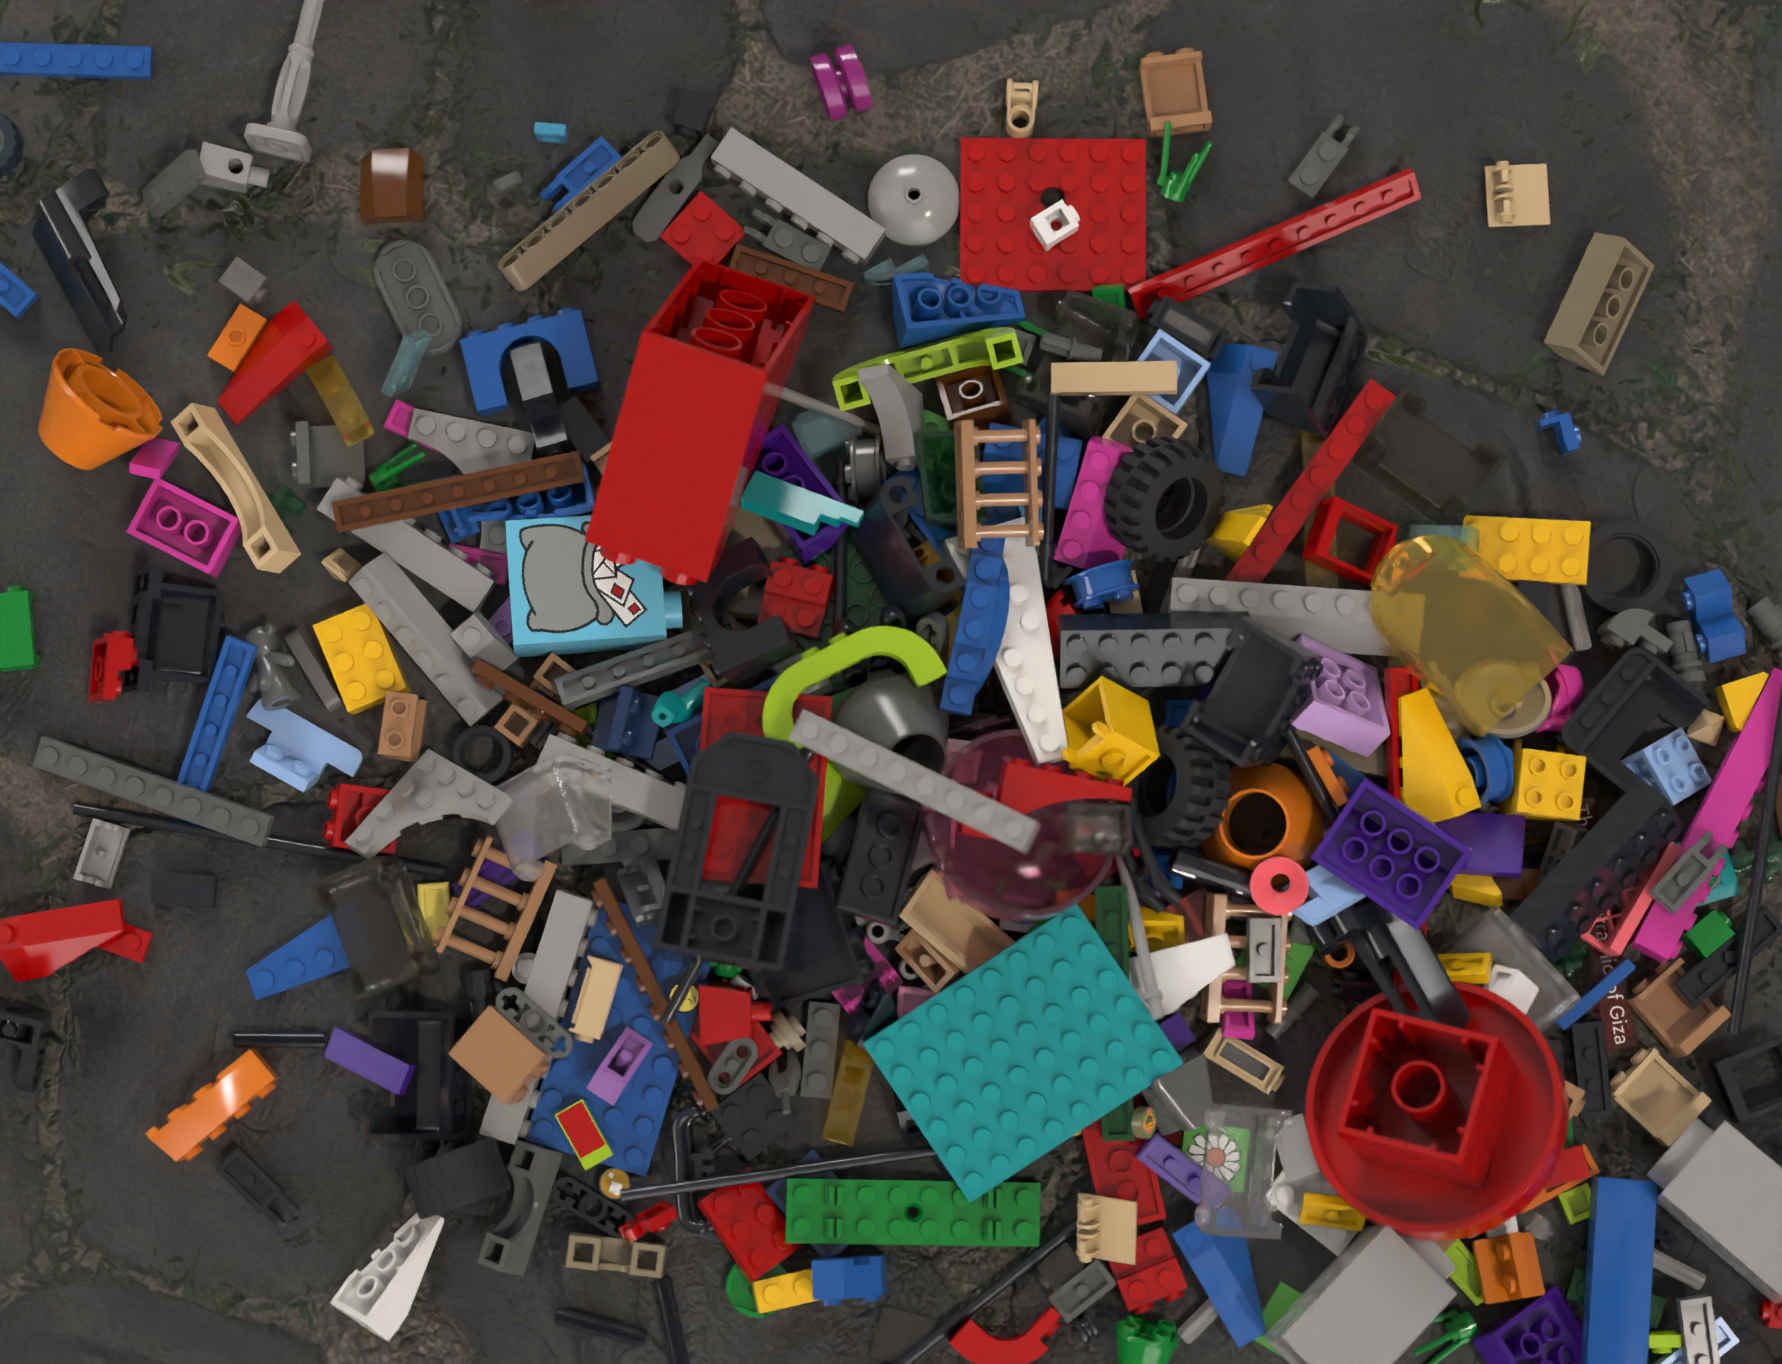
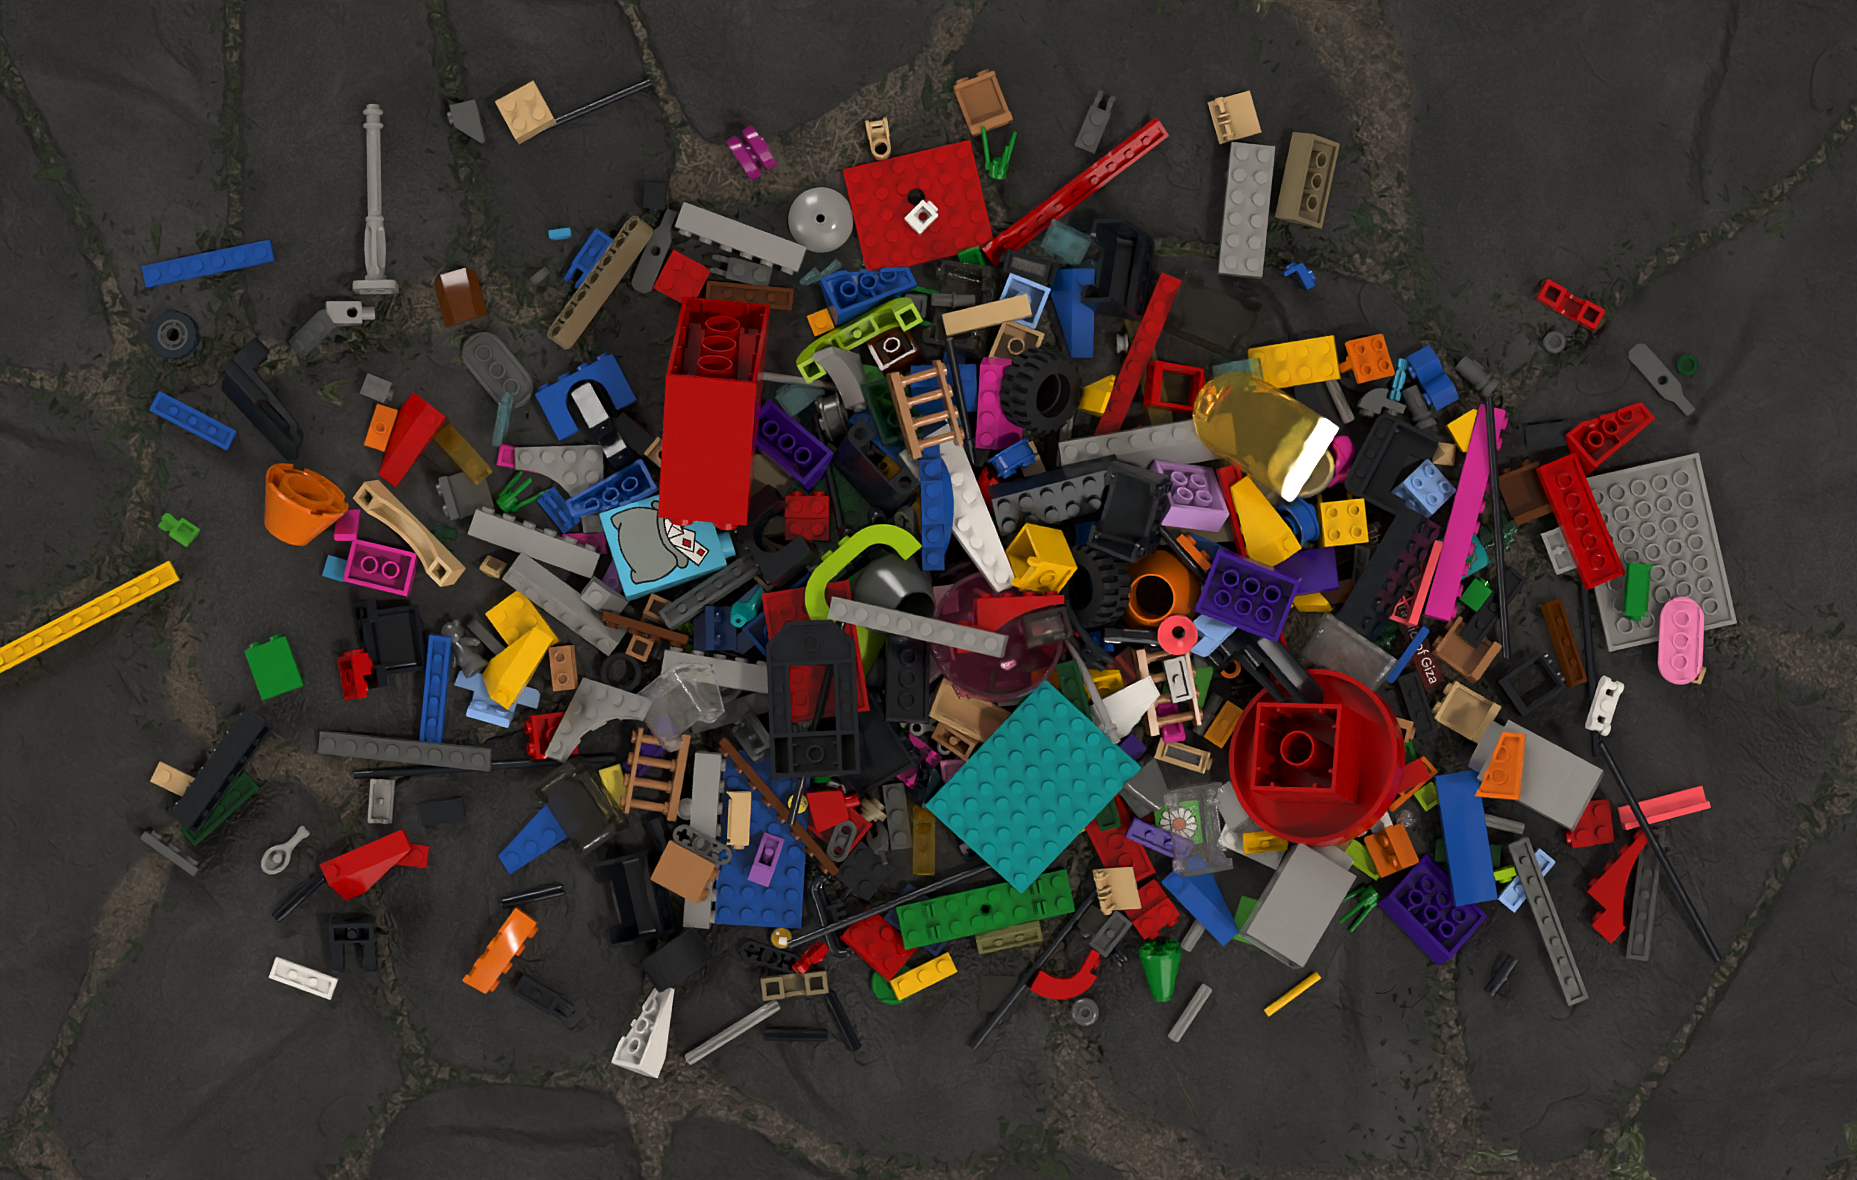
camera: 10 degrees left, 5 degrees up
dark purple tile [324,1027,416,1095] -> none
reddish brown plate [331,451,586,533] -> none
dark grey arch [477,1140,563,1276] -> none
red tile [555,1099,614,1171] -> none
teal piece [741,471,864,536] -> none
blue brick [811,1254,888,1305] -> none
olive tile [1131,1106,1157,1139] -> none
yellow plate [1437,952,1493,984] -> none
white panel [1483,964,1539,1015] -> none
dark grey hinge [1648,830,1729,915] -> none
none -> dark azure tile [322,555,348,582]
none -> yellow wedge [482,625,555,710]
none -> light grey axle [685,999,780,1065]
none -> light orange plate [807,308,835,337]
none -> olive plate [975,920,1043,955]
none -> clear light blue brick [1040,218,1092,265]
none -> light grey bush [1116,333,1128,353]
none -> light orange plate [1203,700,1243,749]
none -> light grey brick [1217,142,1275,279]
none -> orange bracket [1339,334,1395,384]
none -> medium azure axle [1388,358,1409,401]
none -> orange wing [1475,732,1526,801]

